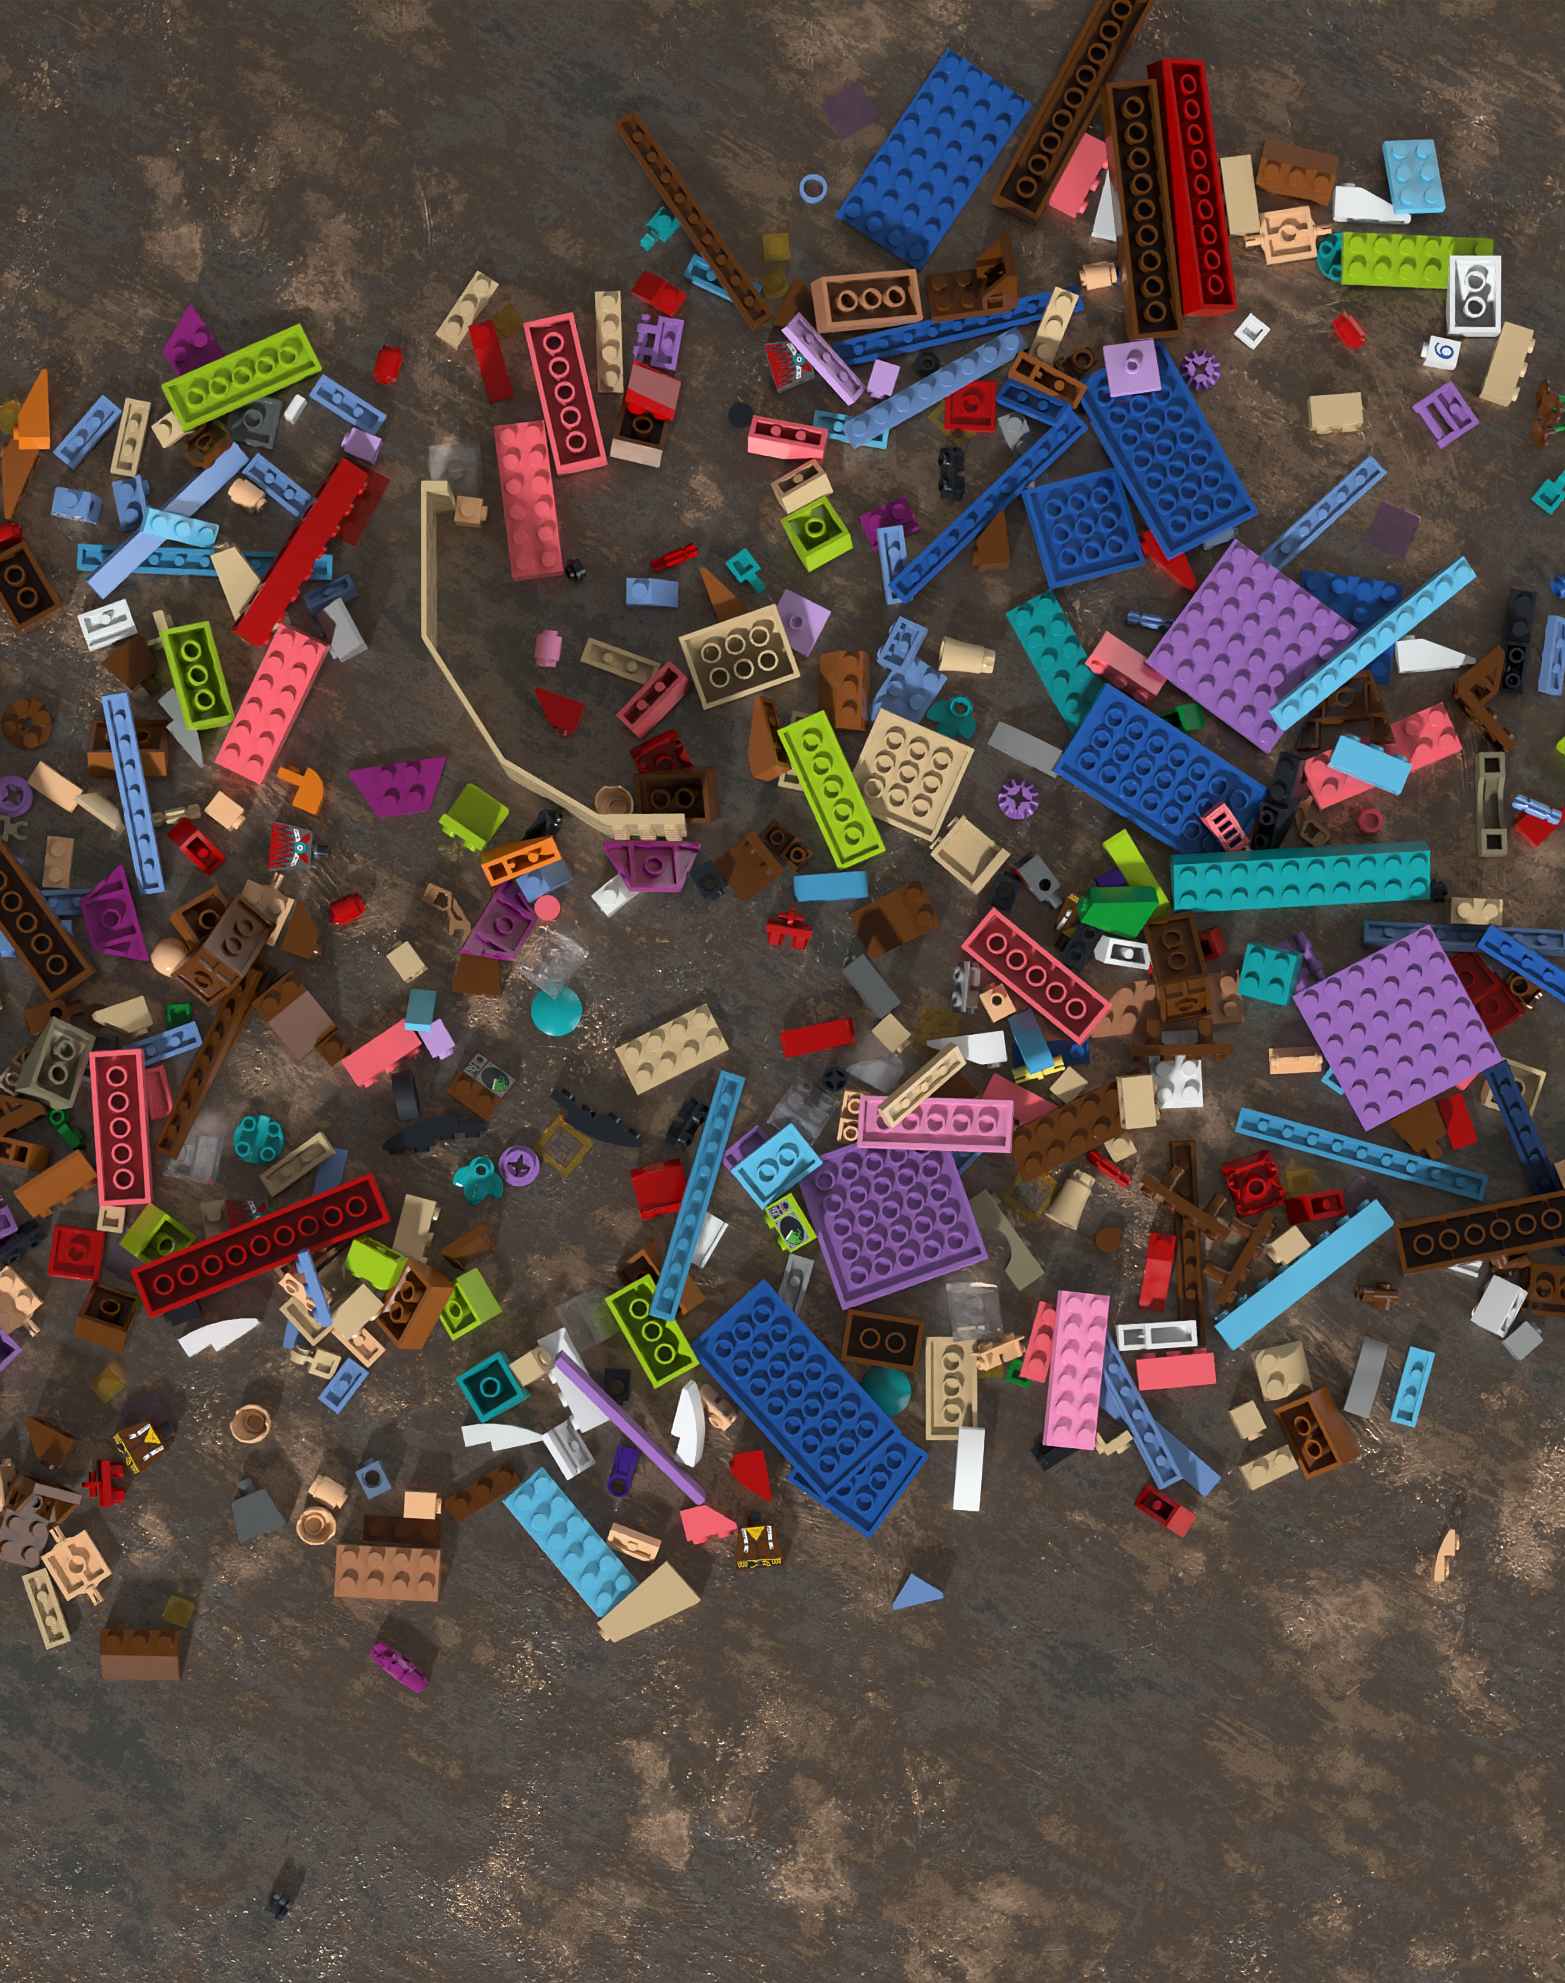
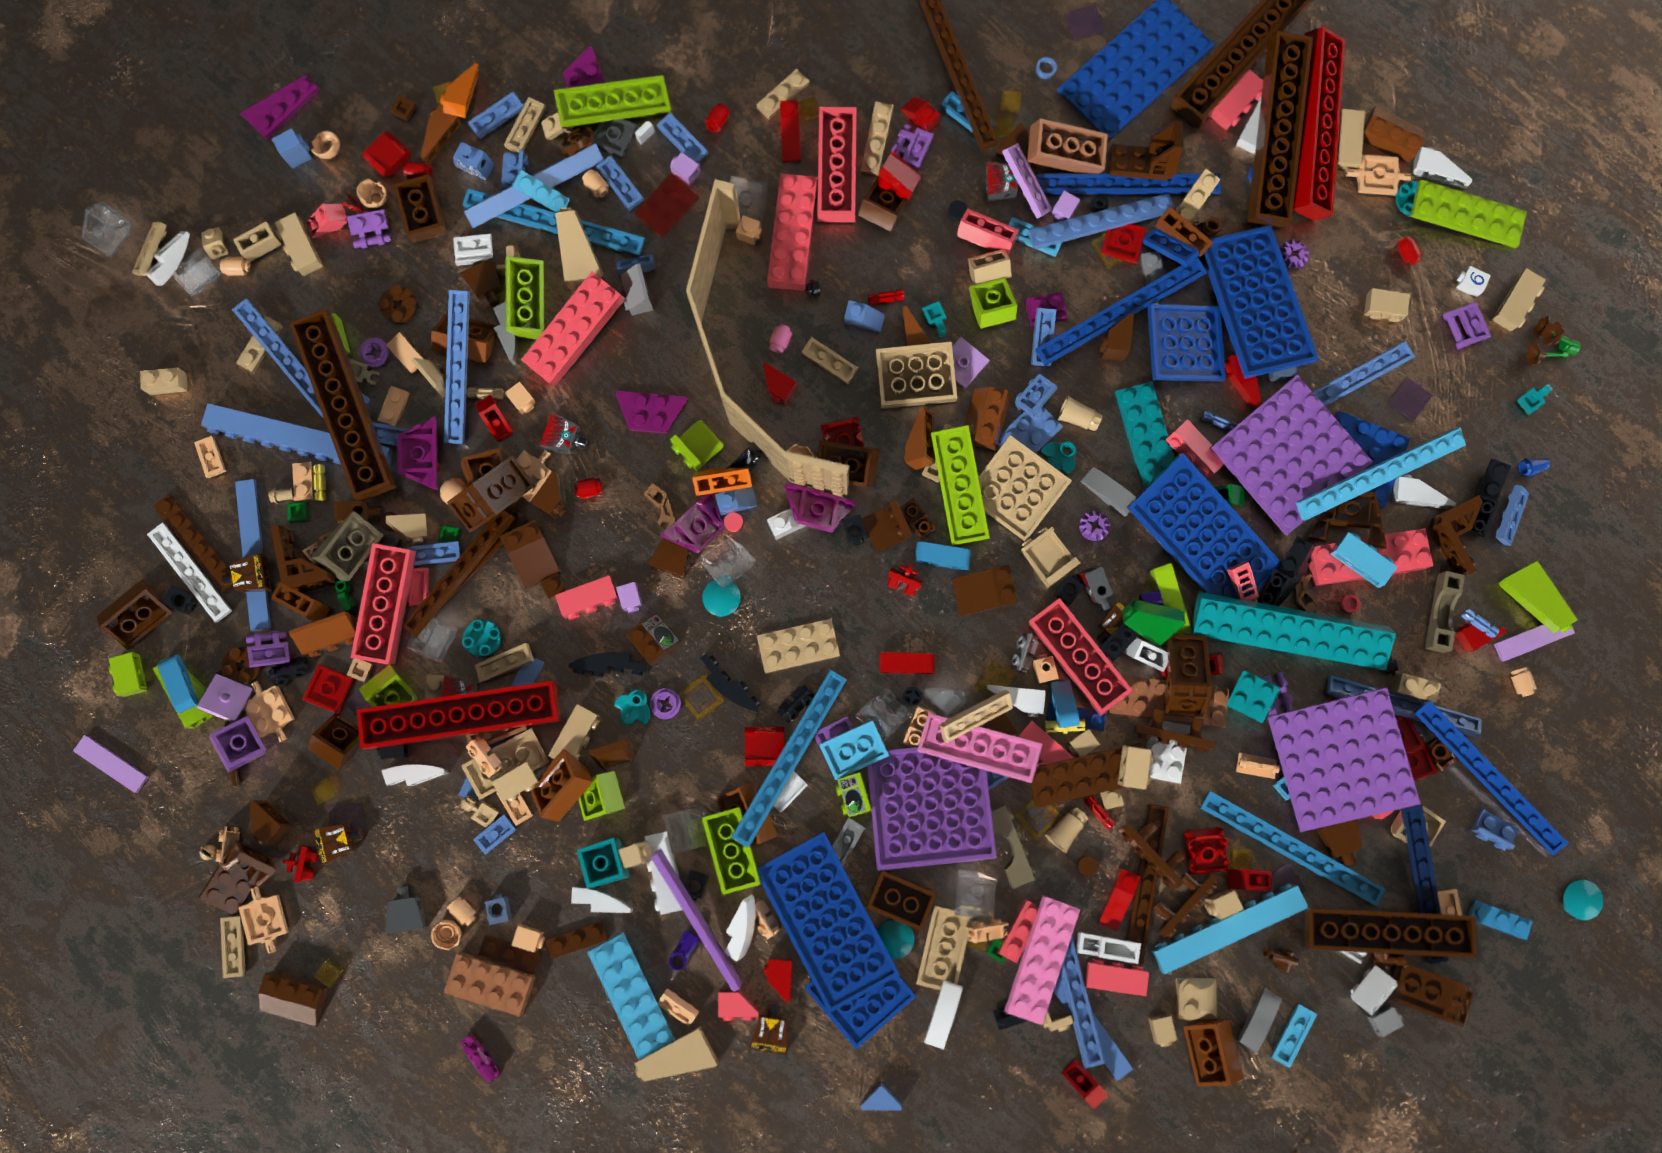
camera: 20 degrees right, 5 degrees down
red brick [230,458,369,647] -> none
light nougat hair [230,1404,271,1443] -> none
orange brick [276,765,326,817] -> none
medium blue plate [295,1248,334,1328] -> none
lime brick [343,1235,408,1290] -> none
tan brick [386,940,428,984] -> none
black tyre [391,1070,421,1121] -> none
medium azure tile [405,989,436,1032] -> none
white plate [541,1419,596,1480] -> none
coral brick [616,661,694,740] -> none
teal plate [640,206,681,252] -> none
dark grey window [842,954,901,1020] -> none
tan brick [871,1013,911,1054] -> none
black hinge [938,445,965,500] -> none
light nougat brick [1078,261,1117,290] -> none
lavender plate [1103,339,1161,397] -> none
white plate [1234,313,1270,350] -> none
tan brick [1239,1443,1299,1490] -> none
medium azure plate [1382,139,1446,214] -> none
red tile [1436,1093,1478,1150] -> none
white slope [1446,255,1501,337] -> none

